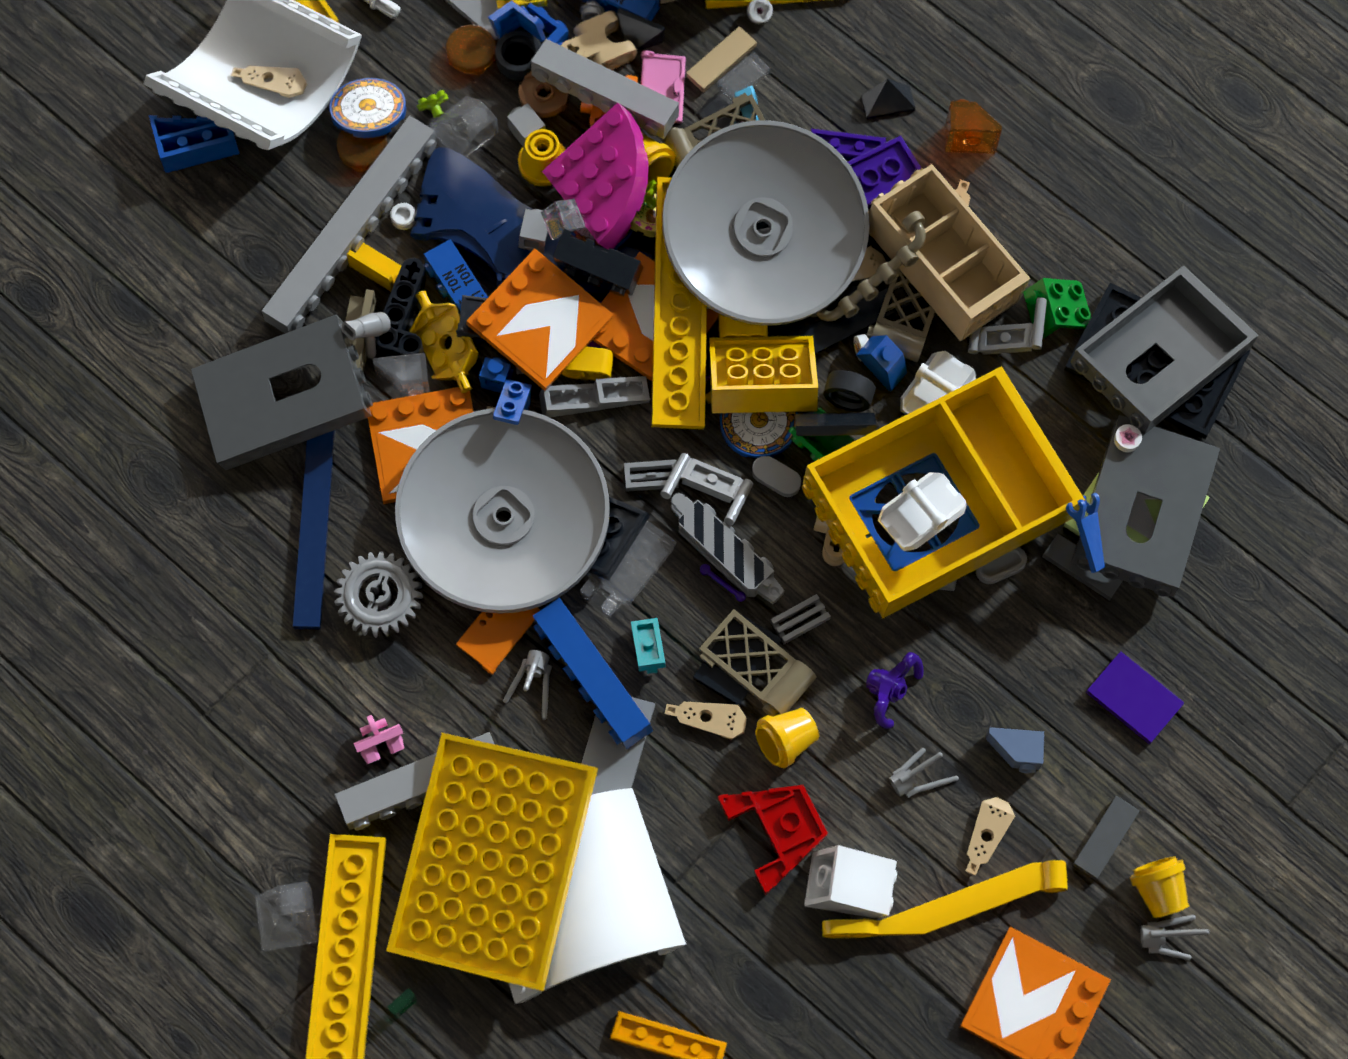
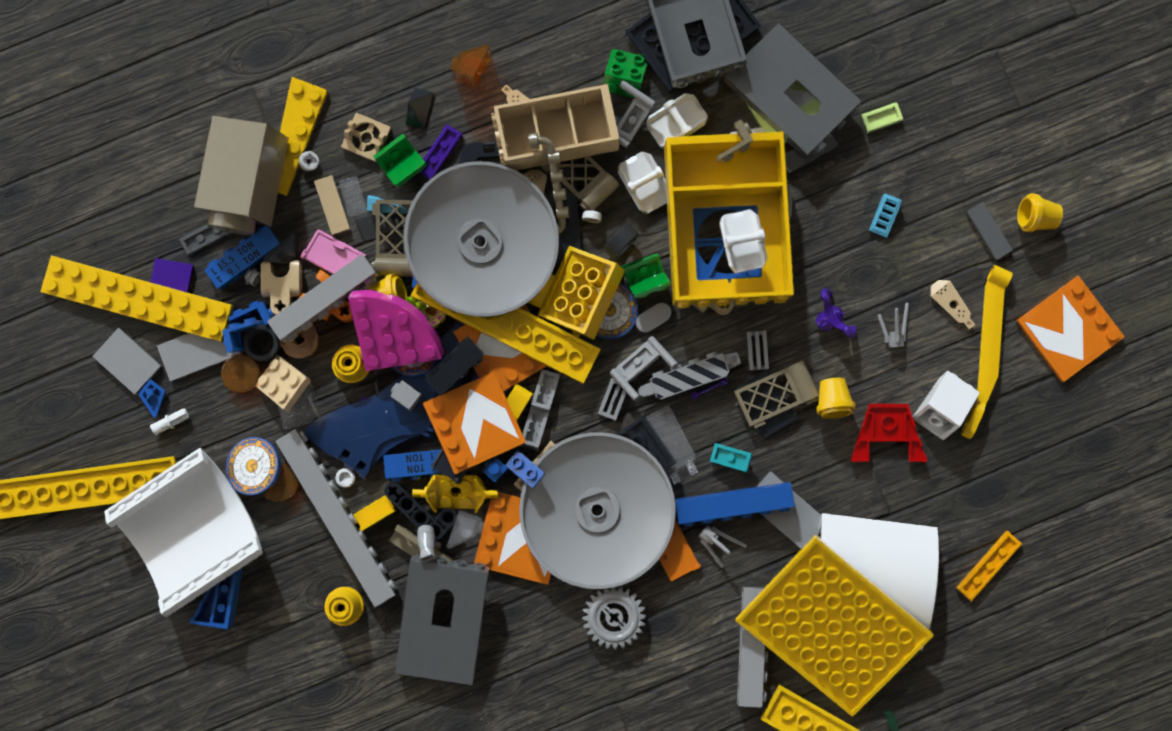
camera: 60 degrees left, 15 degrees up
tan piece [231,66,307,98] -> none
dark blue tile [293,430,335,630] -> none
bright pink hips [354,715,404,764] -> none
lime plant [416,90,448,118] -> none
light grey brick [507,103,546,146] -> none
clear panel [541,199,585,240] -> none
tan piece [665,702,747,740] -> none
black tile [795,413,877,436] -> none
dark purple tile [847,135,921,208] -> none
blue slope [856,335,907,391] -> none
sand blue slope [986,727,1044,773] -> none
blue flag [1066,493,1105,573] -> none
dark purple tile [1086,651,1184,745] -> none
white tile [1114,424,1142,452] -> none
light grey plant [1140,915,1209,960] -> none
none -> tan plate [255,354,311,412]
none -> yellow piece [325,587,364,626]
none -> tan piece [341,113,392,163]
none -> green bracket [373,134,427,187]
none -> white shield [646,93,708,148]
none -> dark tan bracket [717,120,753,163]
none -> yellowish green tile [860,102,904,134]
none -> medium azure slope [869,194,902,238]

